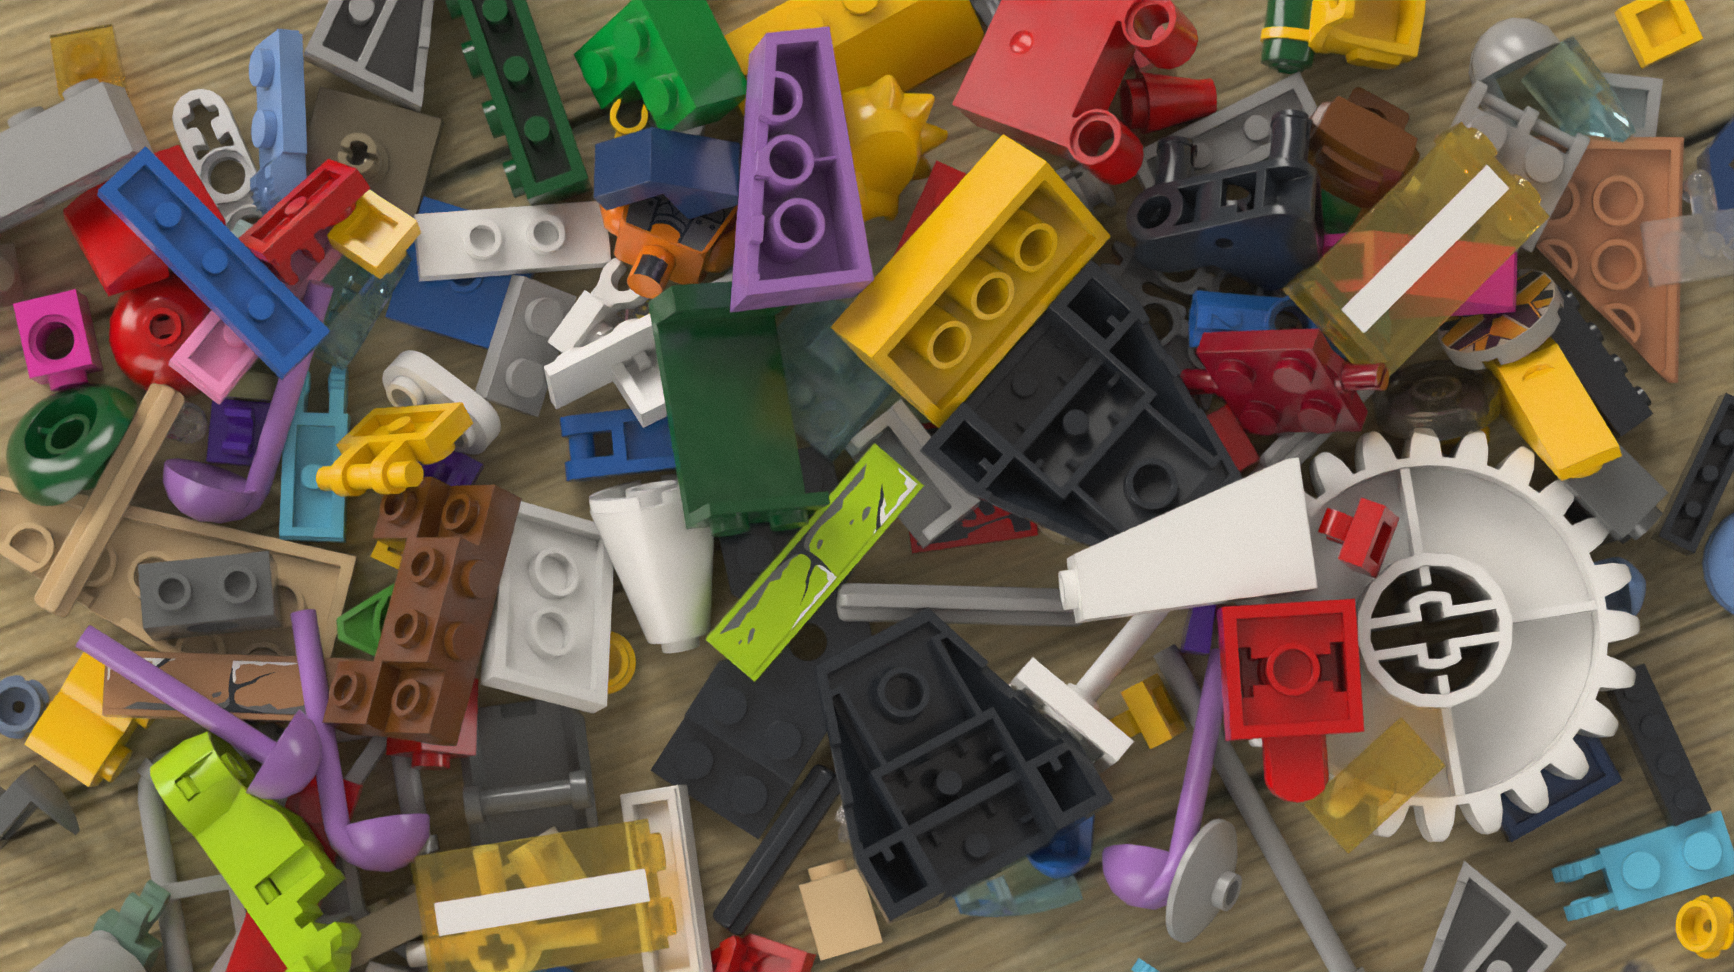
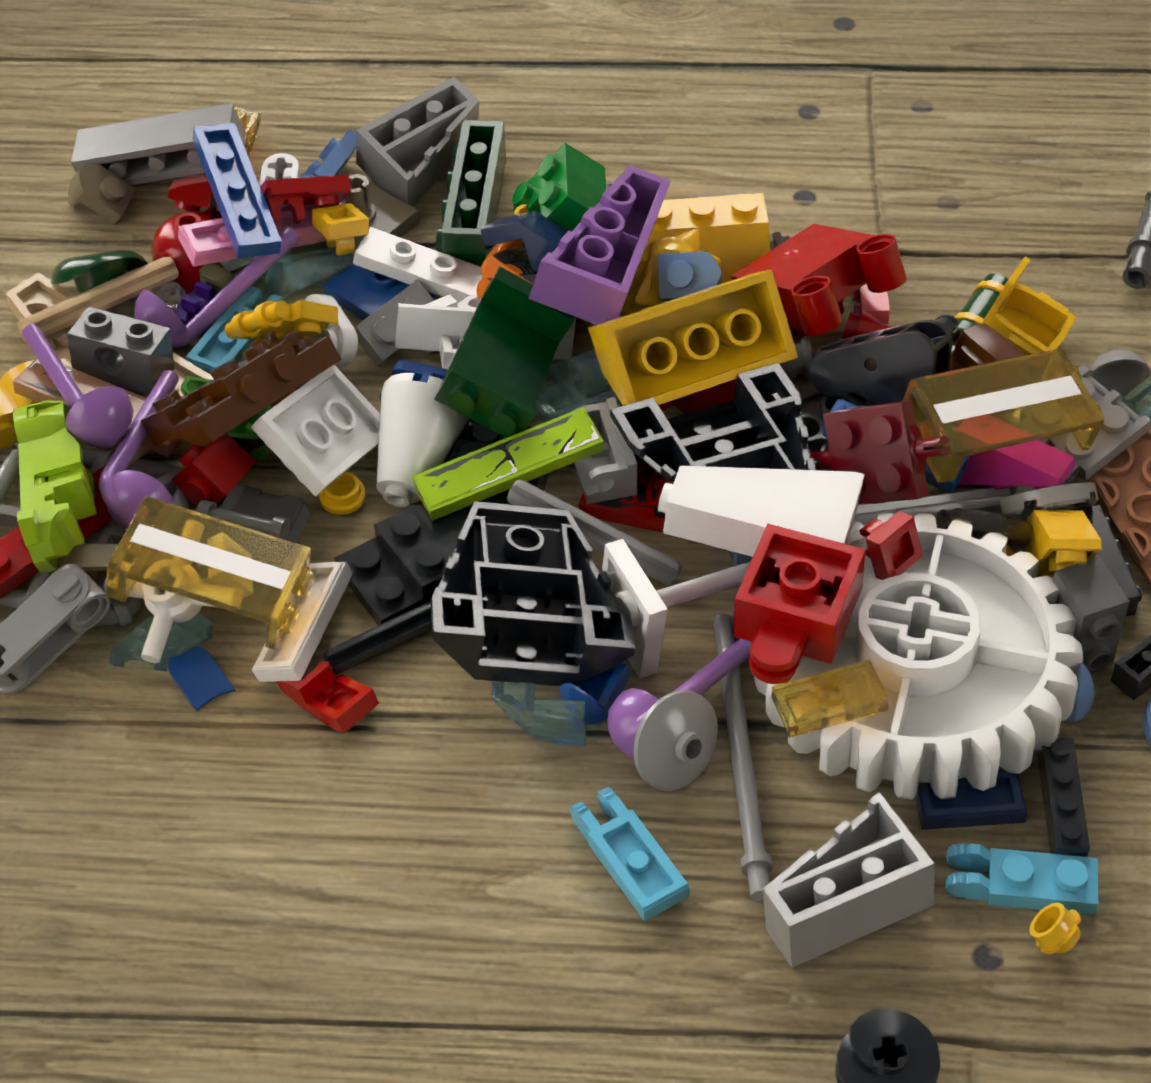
camera: 30 degrees right, 35 degrees down
dark pink brick [13,289,103,392] -> none
tan brick [799,858,883,961] -> none
yellow tile [1109,673,1187,749] -> none
none -> medium blue plate [658,251,723,301]

